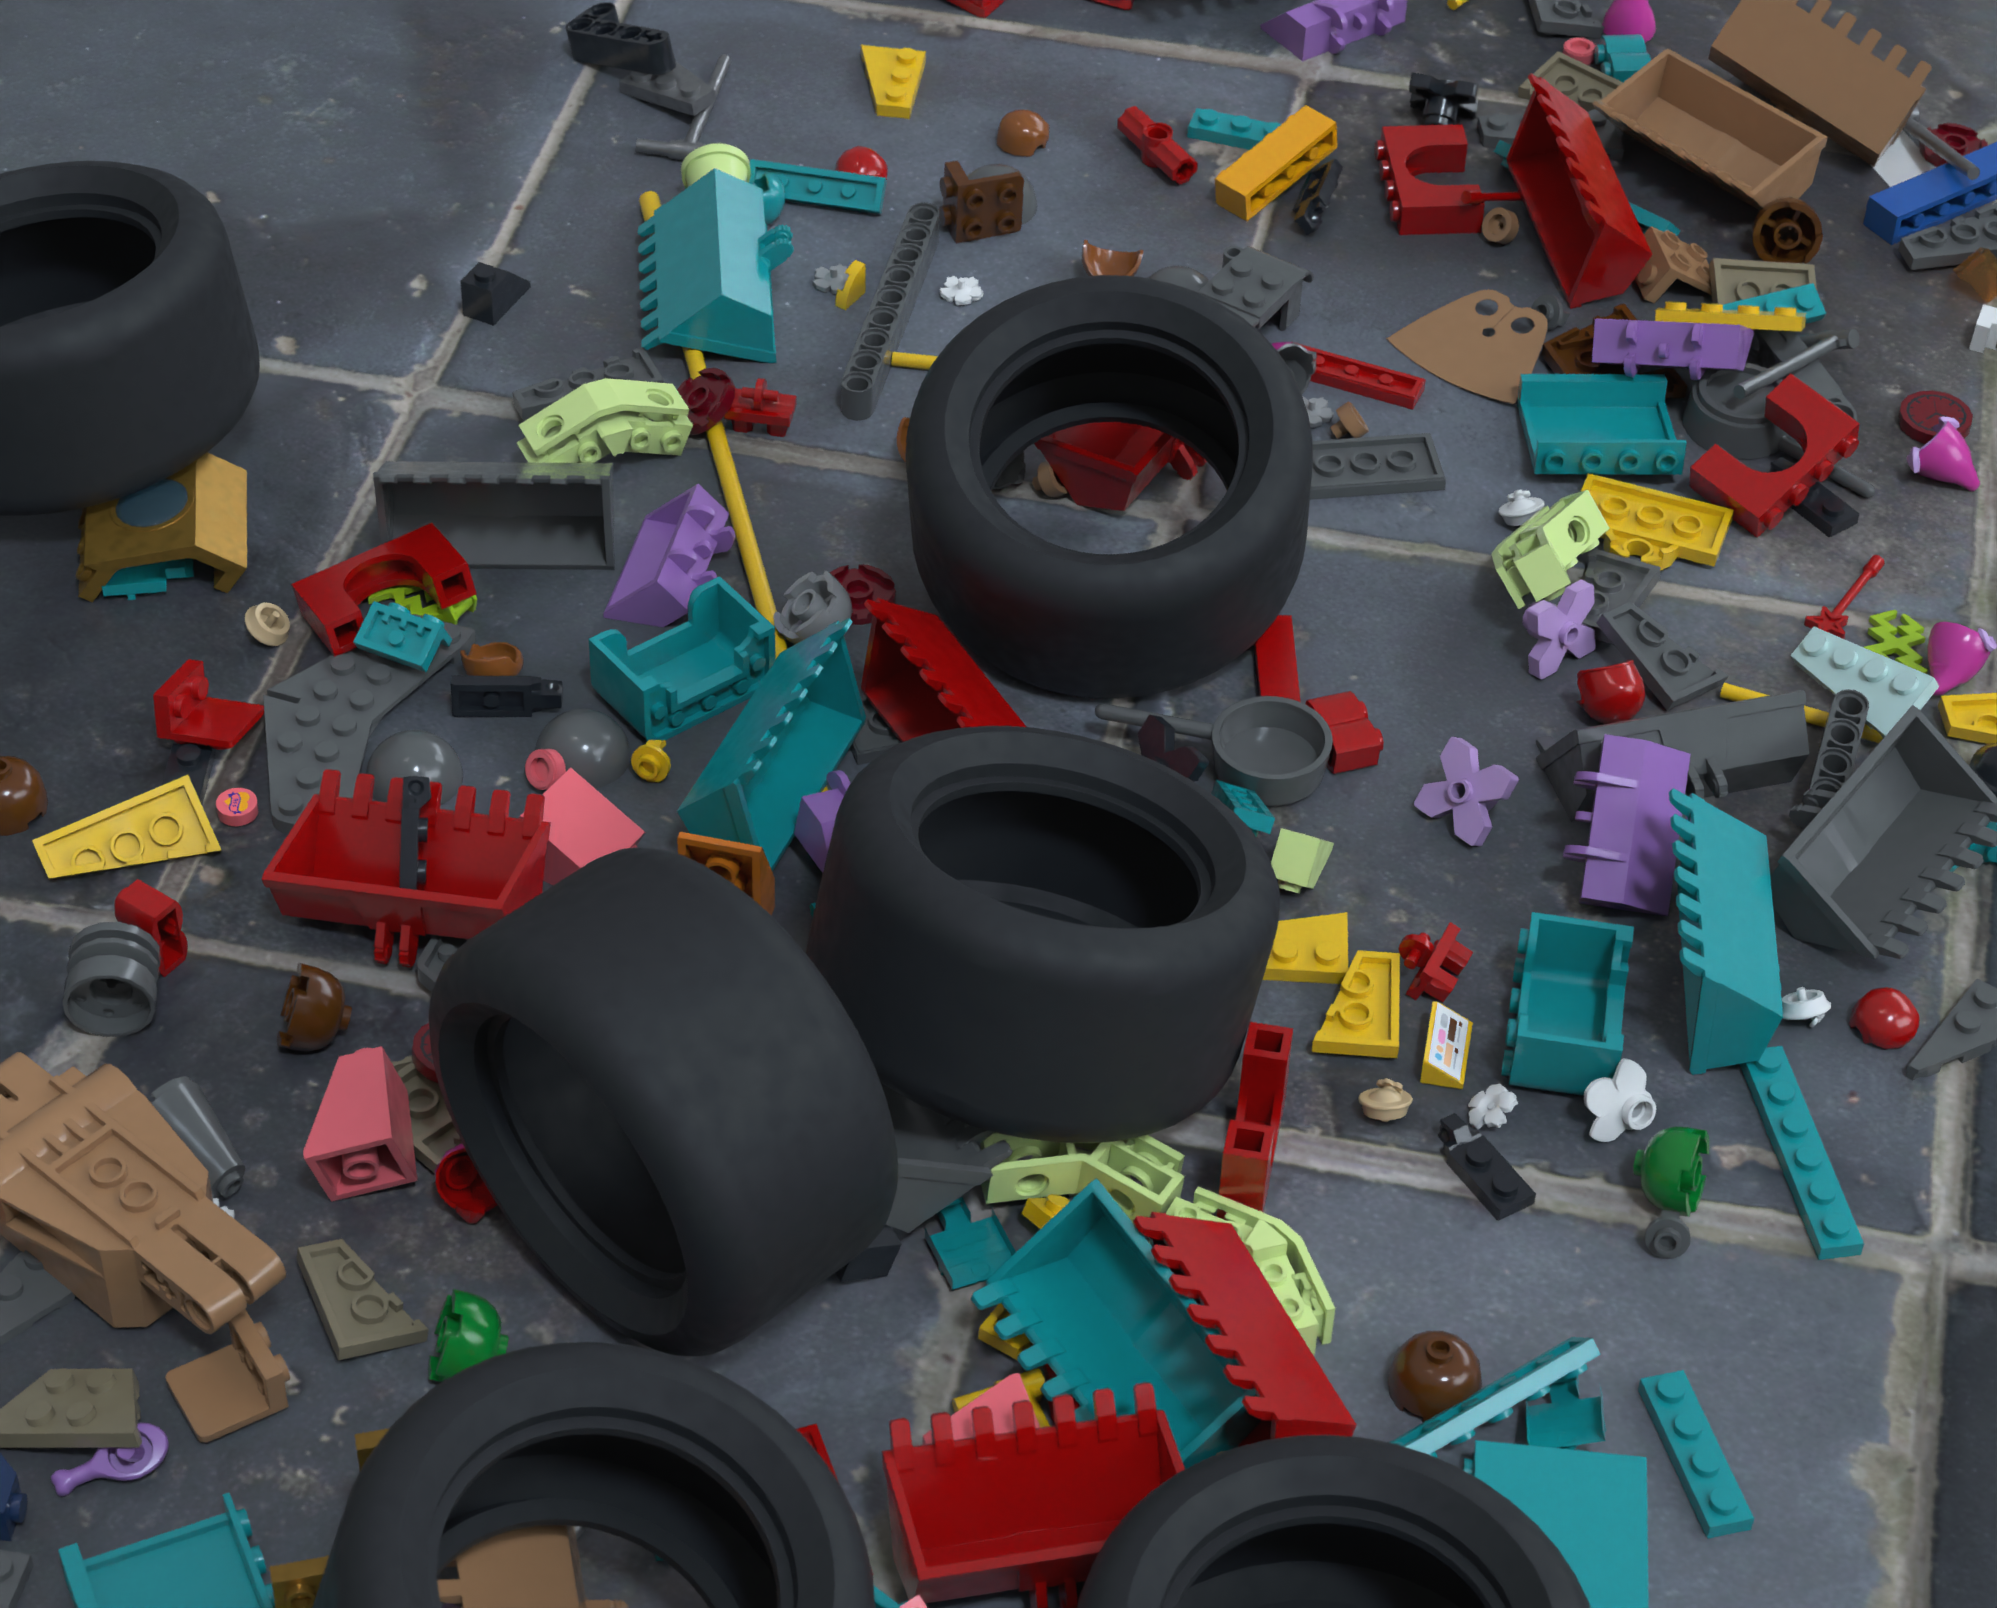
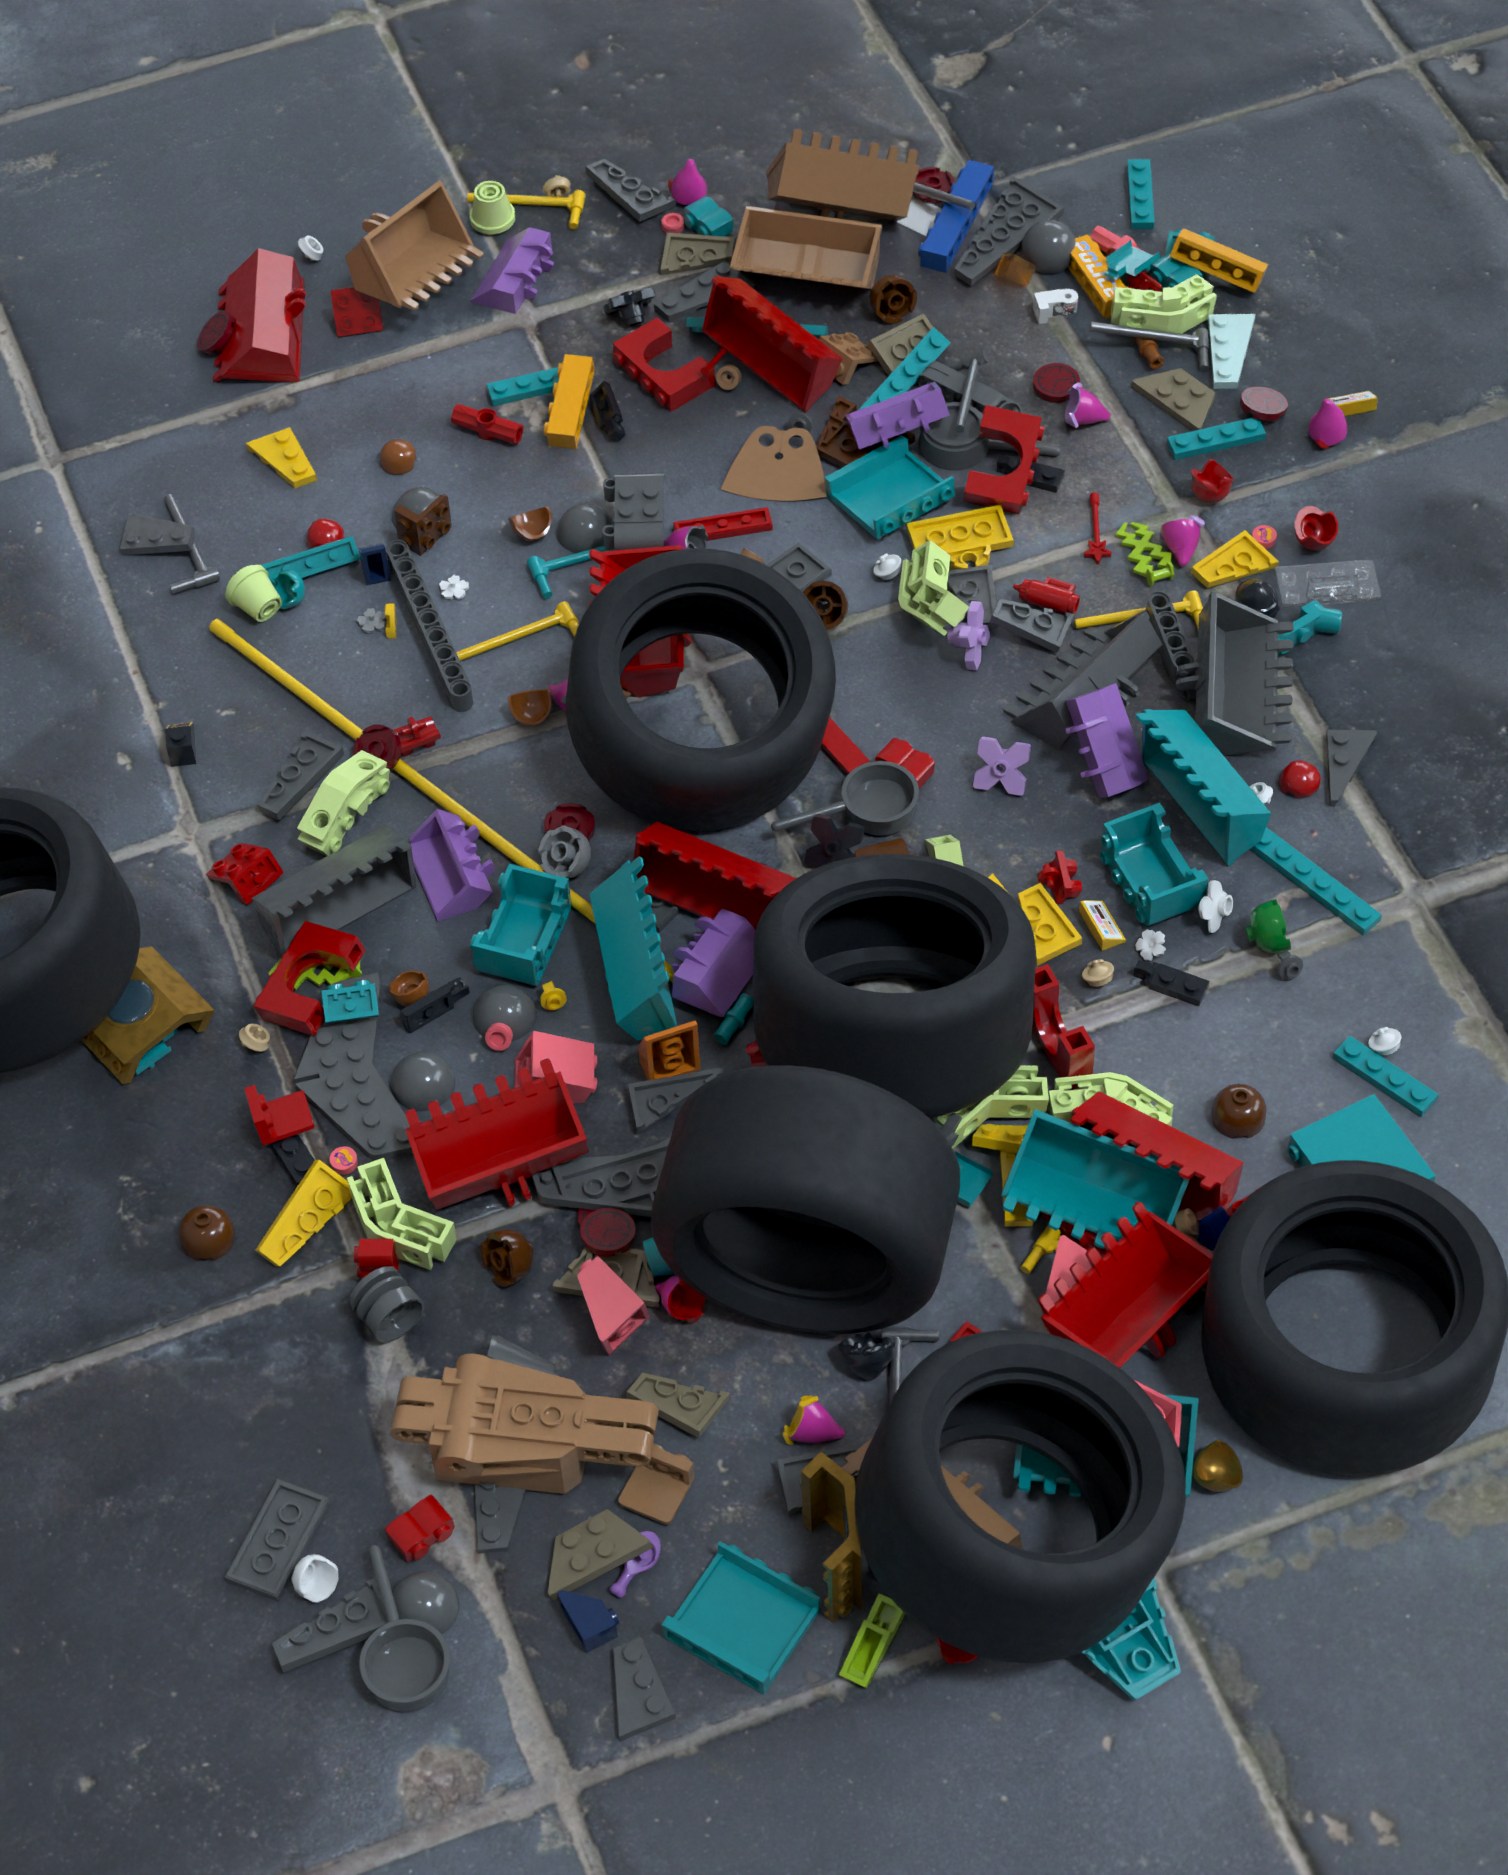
camera: 30 degrees left, 10 degrees up
black hinge [399,776,432,890] -> none
green cylinder [428,1289,509,1382] -> none
black beam [565,2,676,75] -> none
teal piece [638,168,794,363] -> none
teal plate [1211,780,1275,837] -> none
teal plate [1389,1337,1601,1457] -> none
teal piece [1526,1376,1606,1450] -> none
red helmet [1576,659,1645,724] -> none
yellow wing [1655,302,1806,332] -> none
light aqua wing [1791,627,1939,738] -> none
none -> red bracket [206,843,284,905]
none -> yellowish green brick [347,1158,457,1270]
none -> dark blue slope [358,543,391,586]
none -> reddish brown cylinder [803,580,849,630]
none -> red piece [1013,577,1080,614]
none -> white hat [1368,1027,1401,1056]

